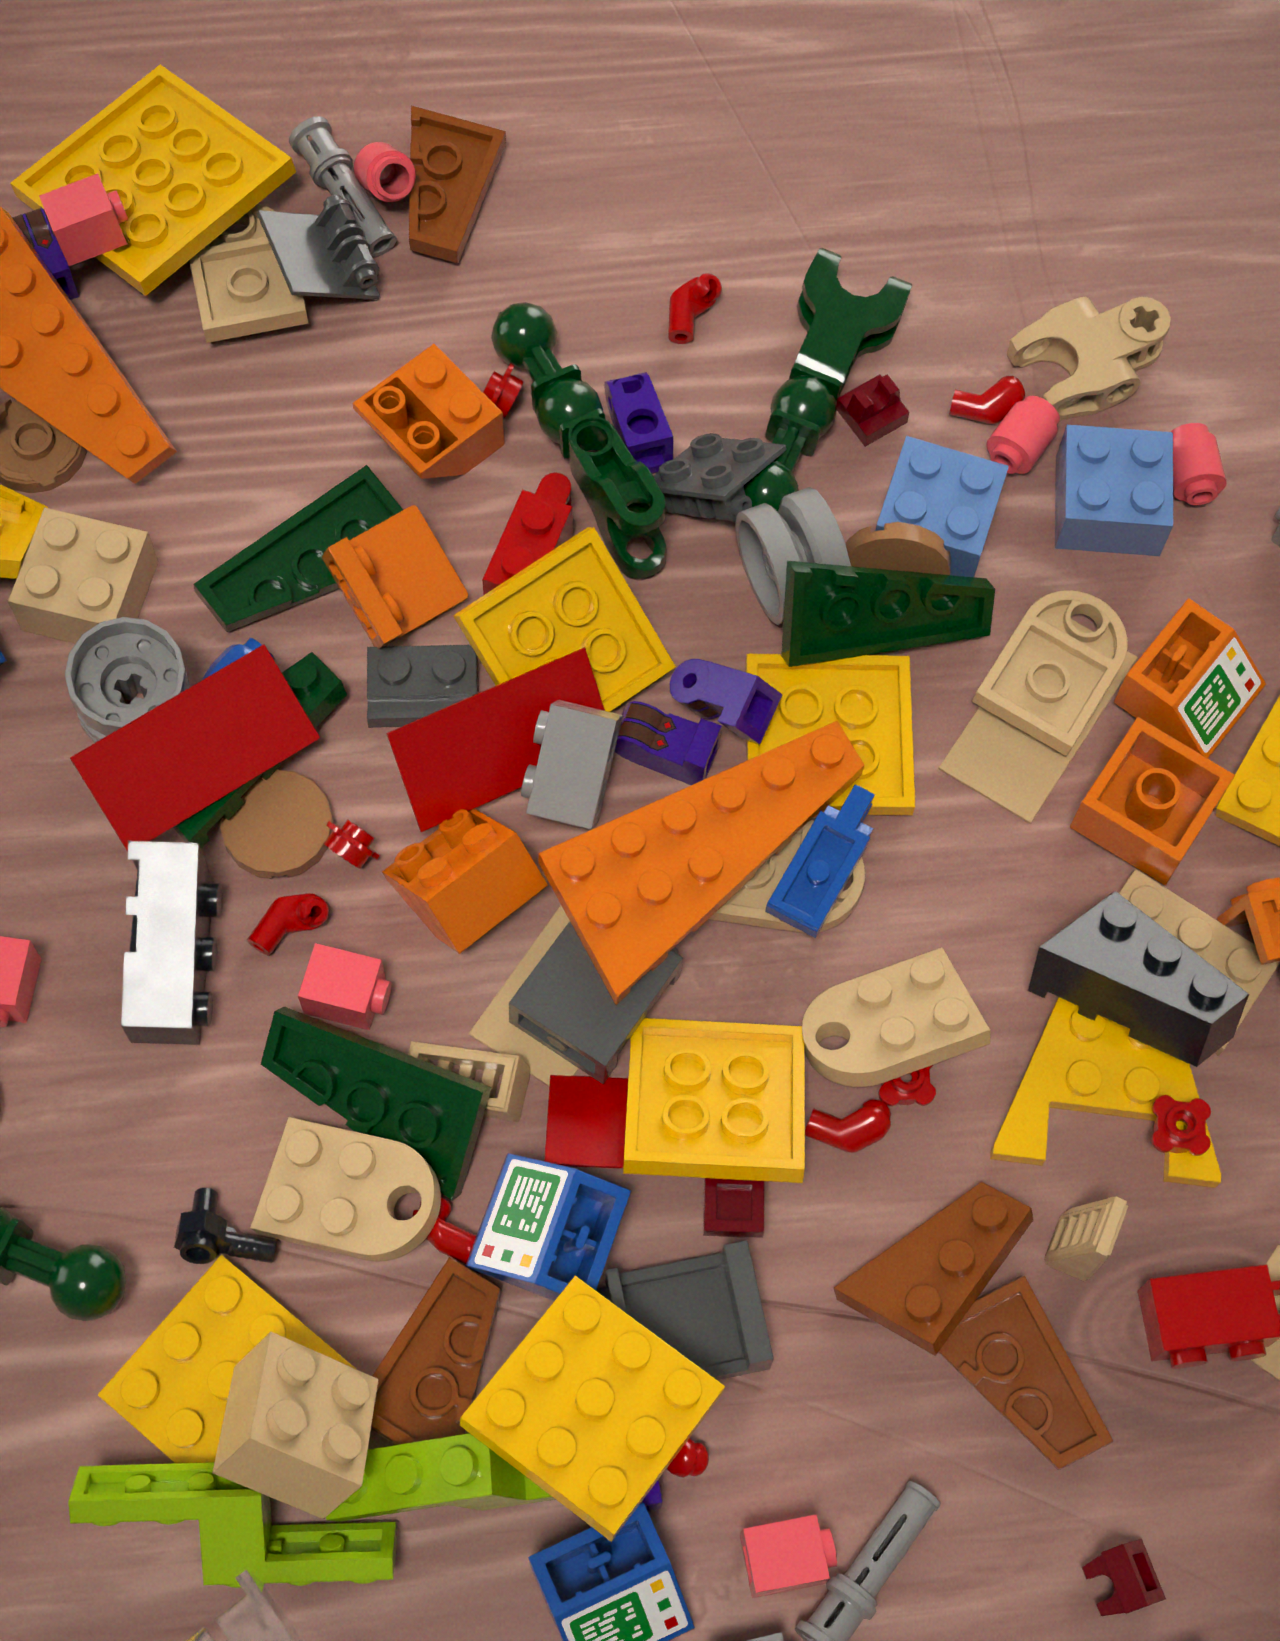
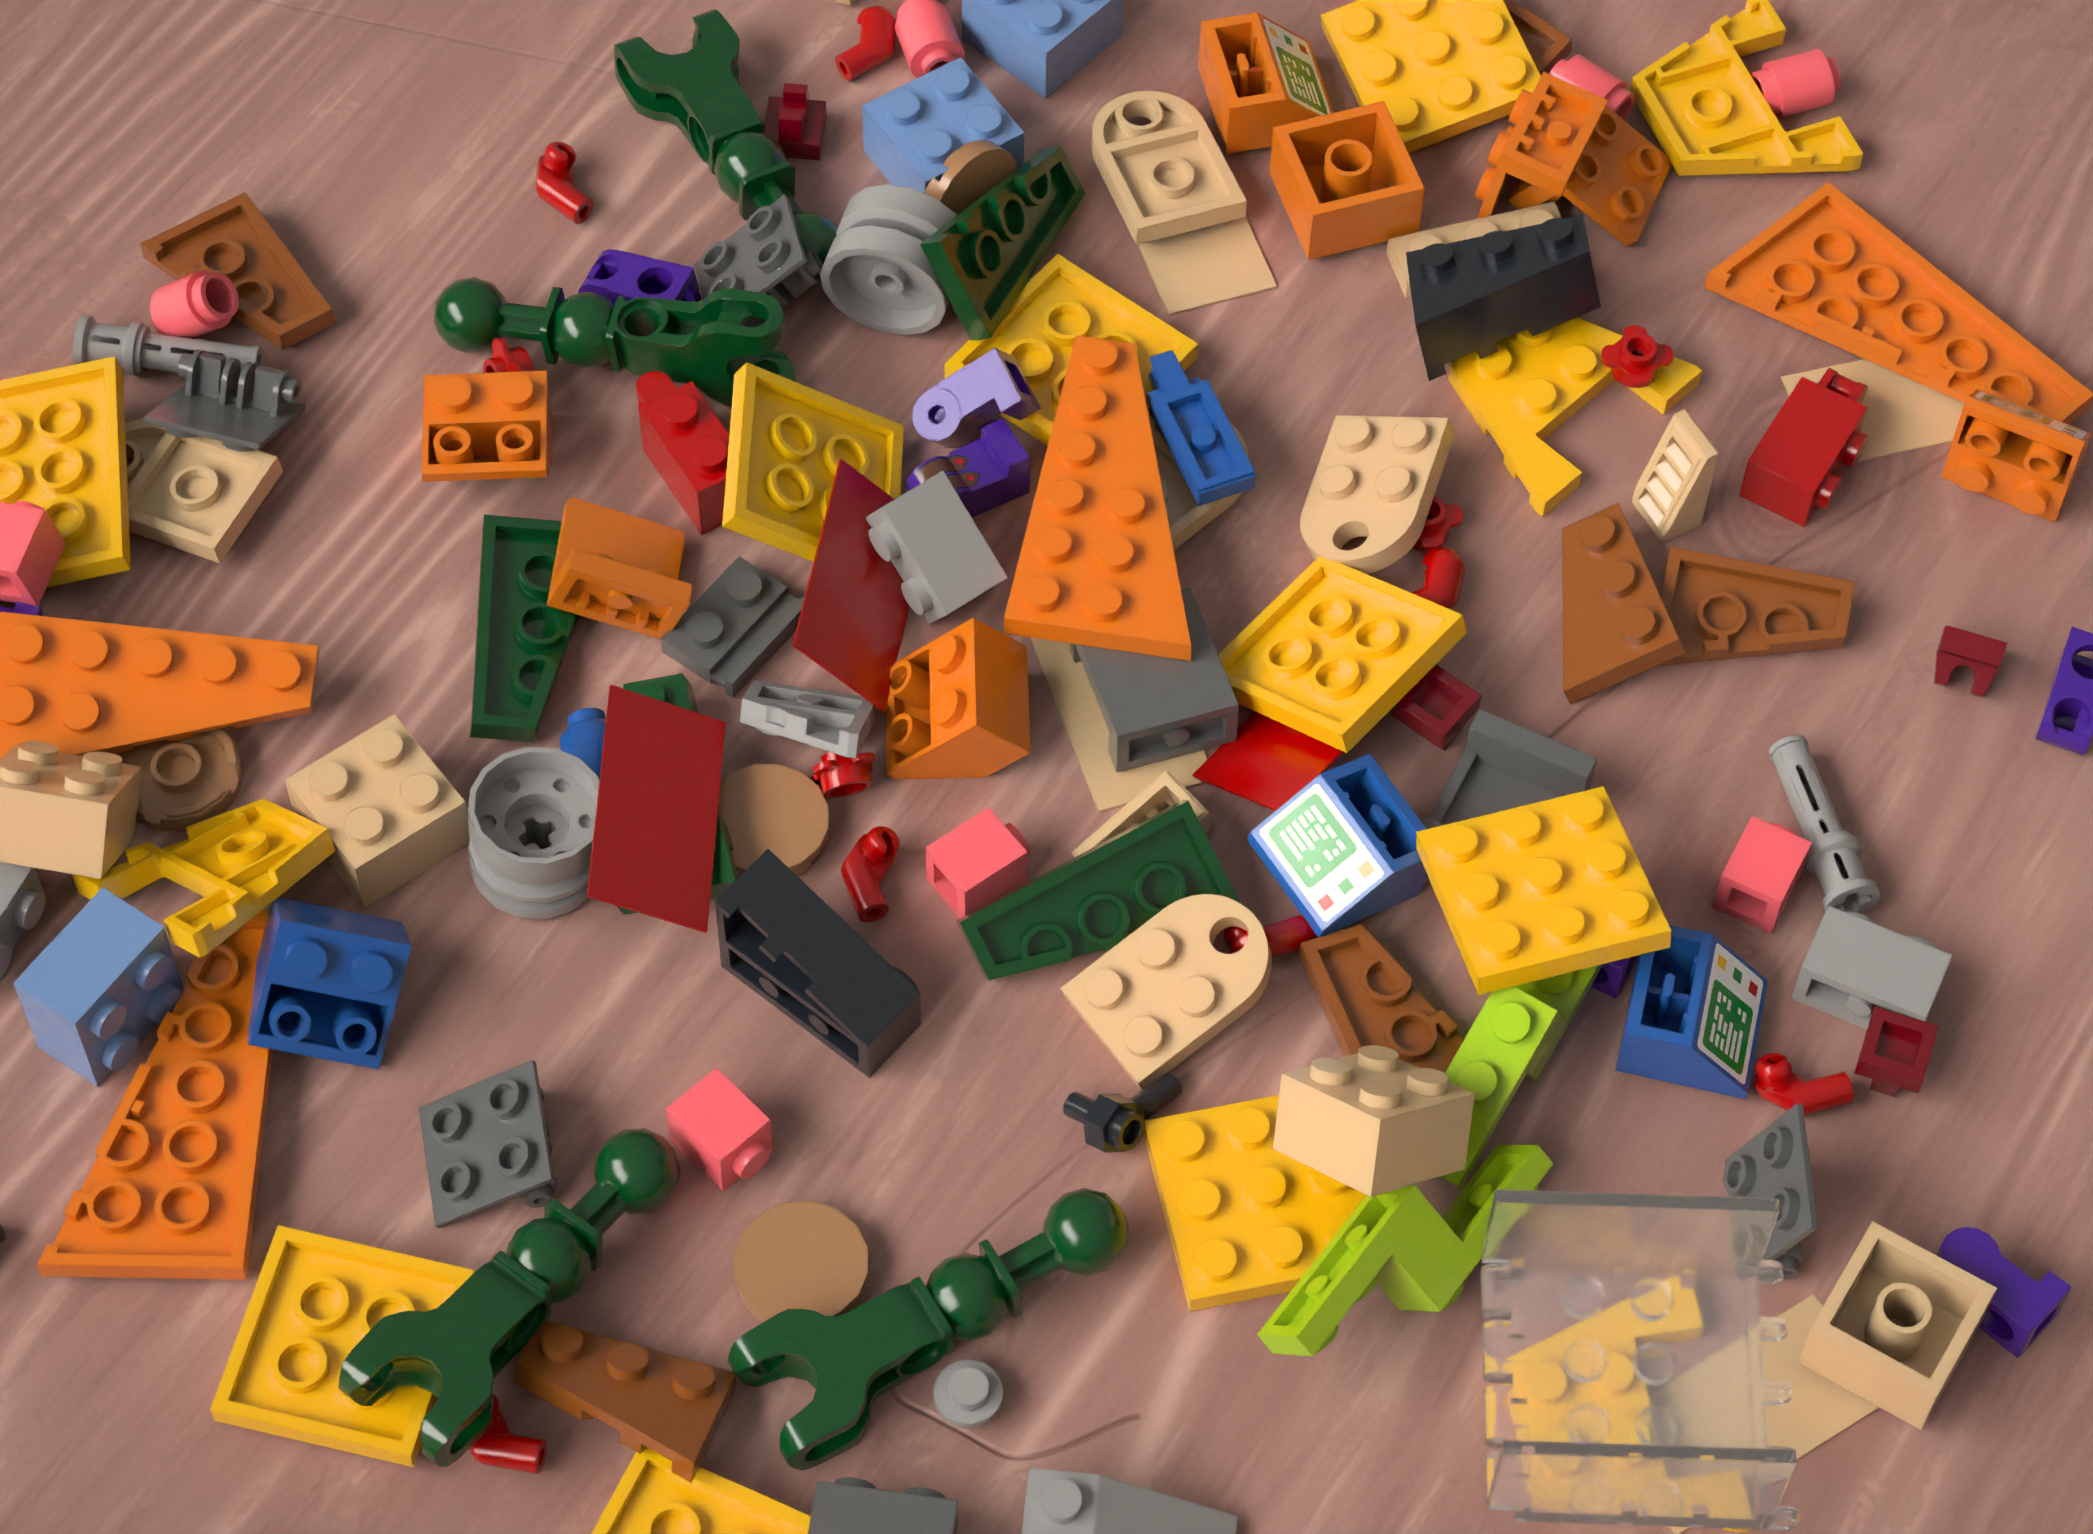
camera: 50 degrees left, 10 degrees down
none -> light grey wing [740,680,876,759]

